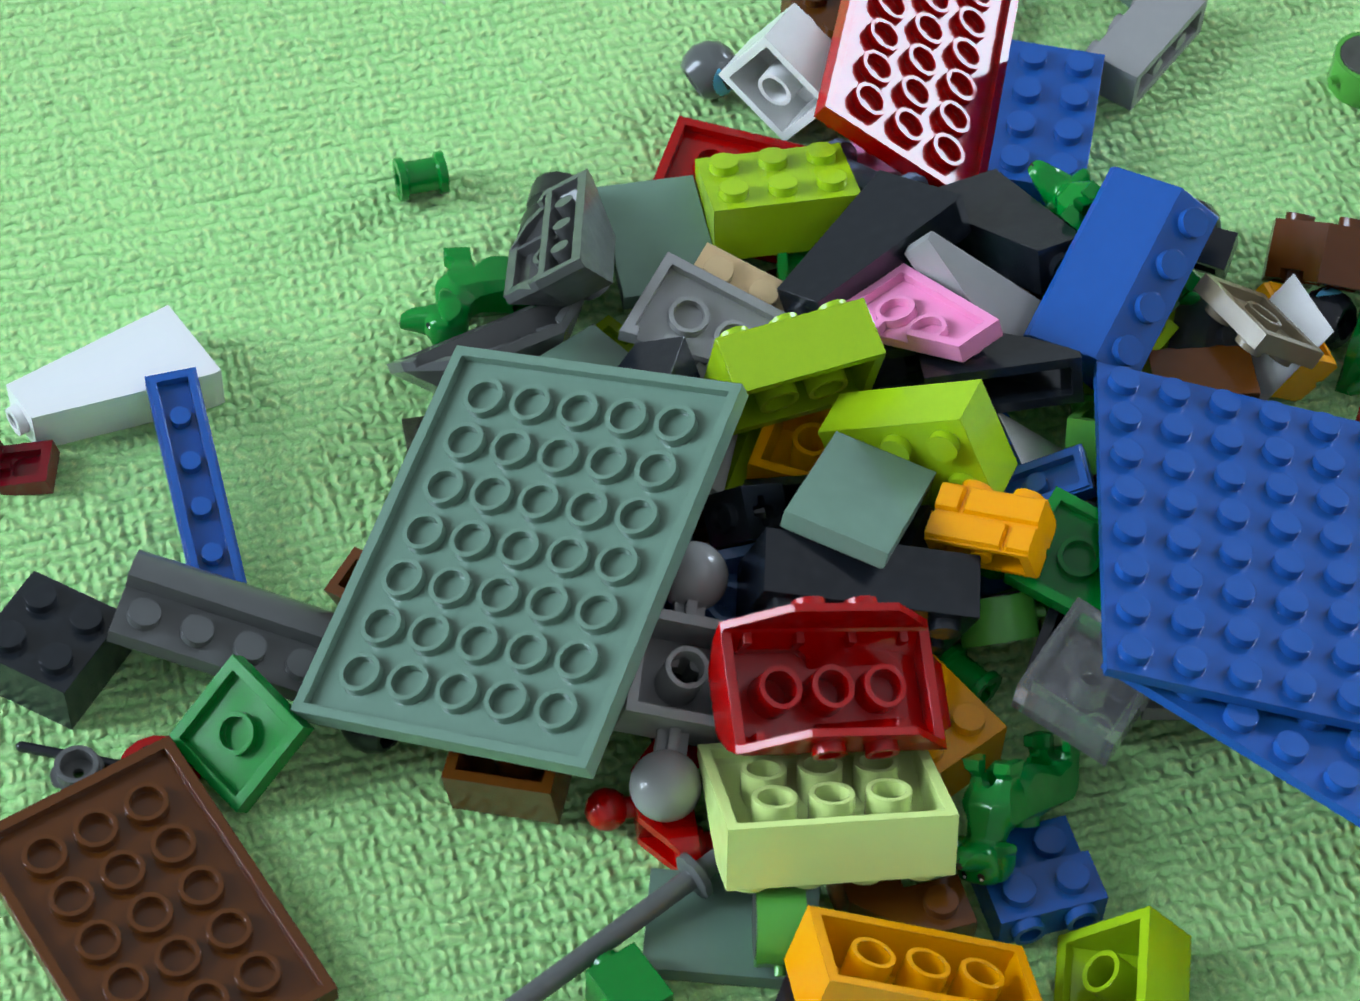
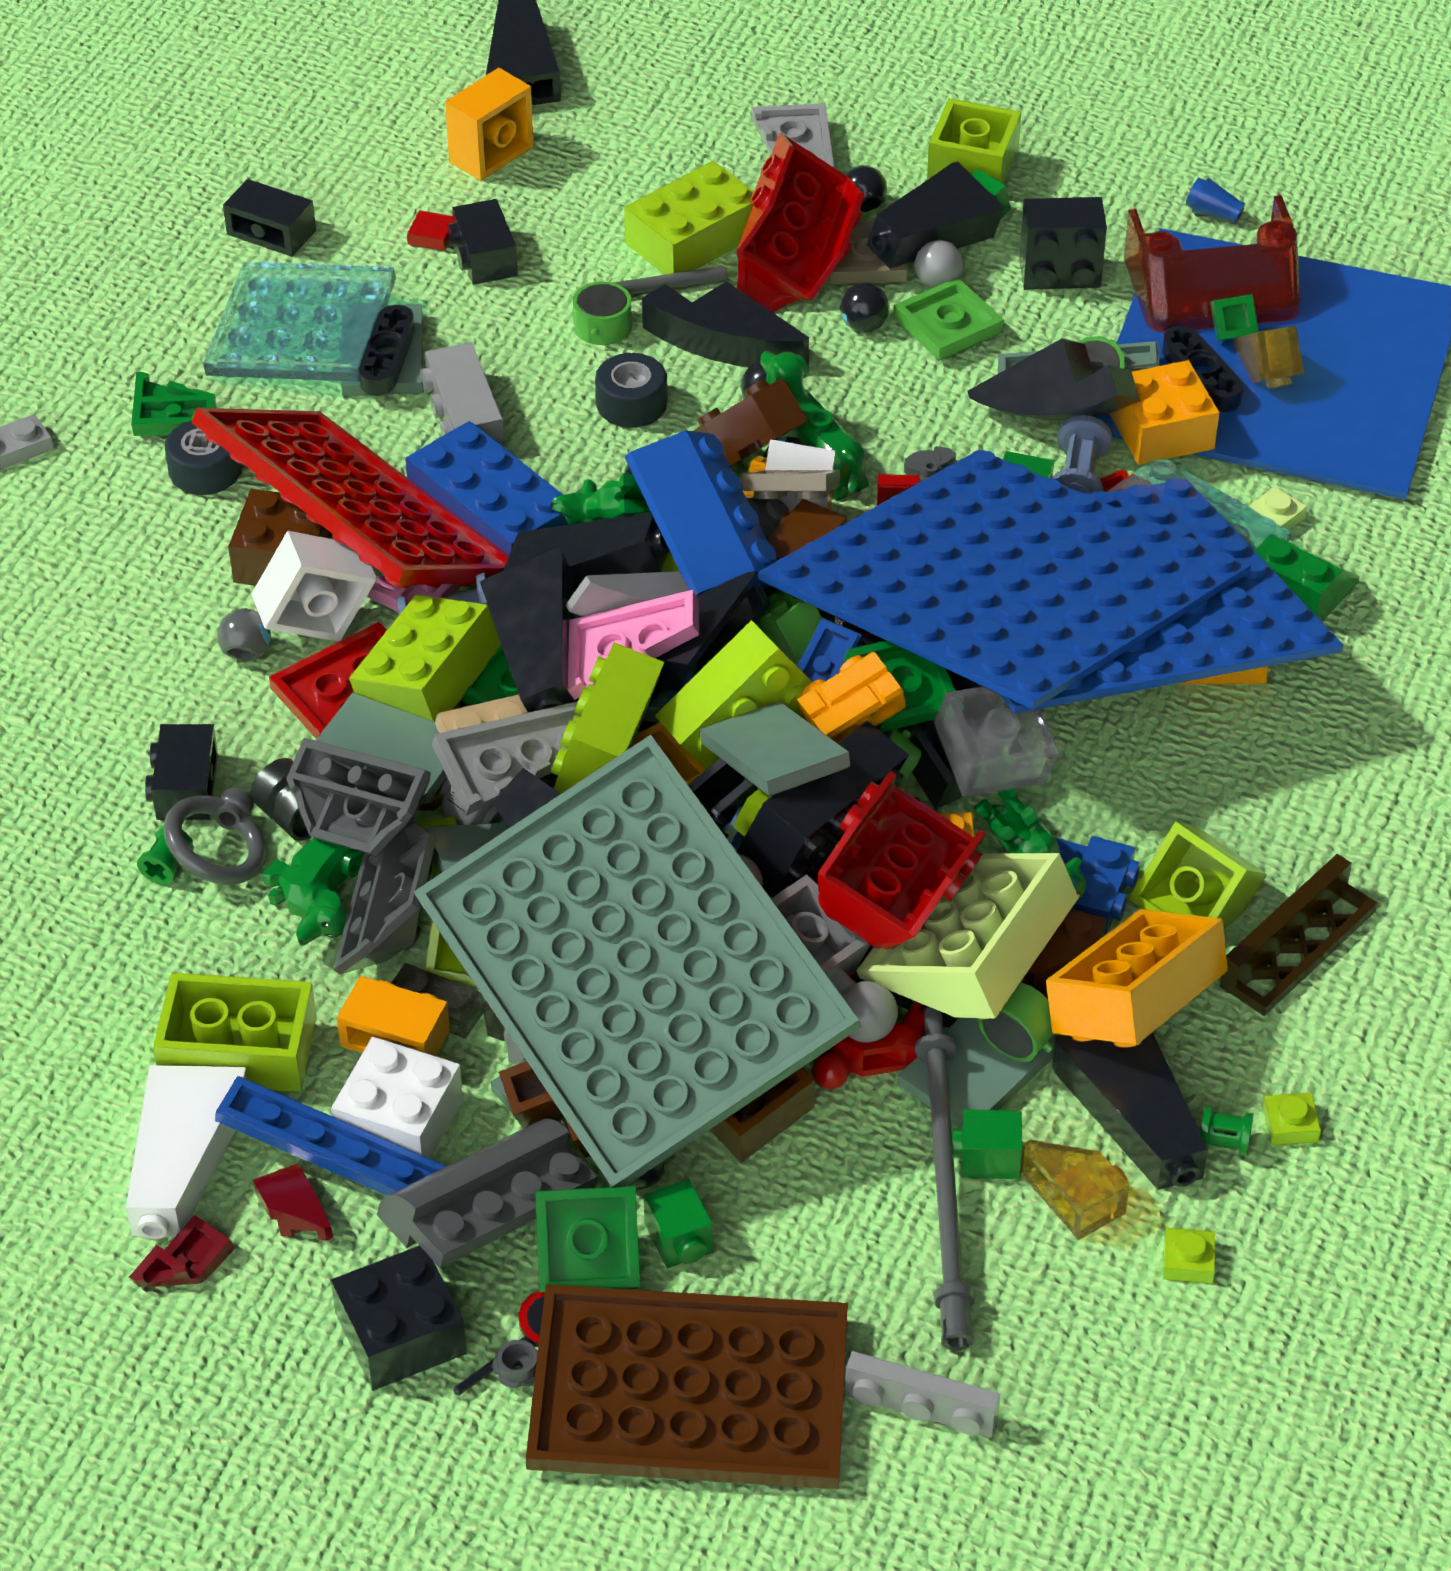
camera: 50 degrees left, 5 degrees down
none -> black brick [145,724,218,820]
none -> lime brick [153,972,317,1092]
none -> dark grey piece [164,788,267,885]
none -> dark red slope [252,1163,334,1240]
none -> white brick [331,1037,463,1159]
none -> light orange brick [337,976,450,1056]
none -> black wheel [595,353,668,428]
none -> green brick [643,1179,713,1268]

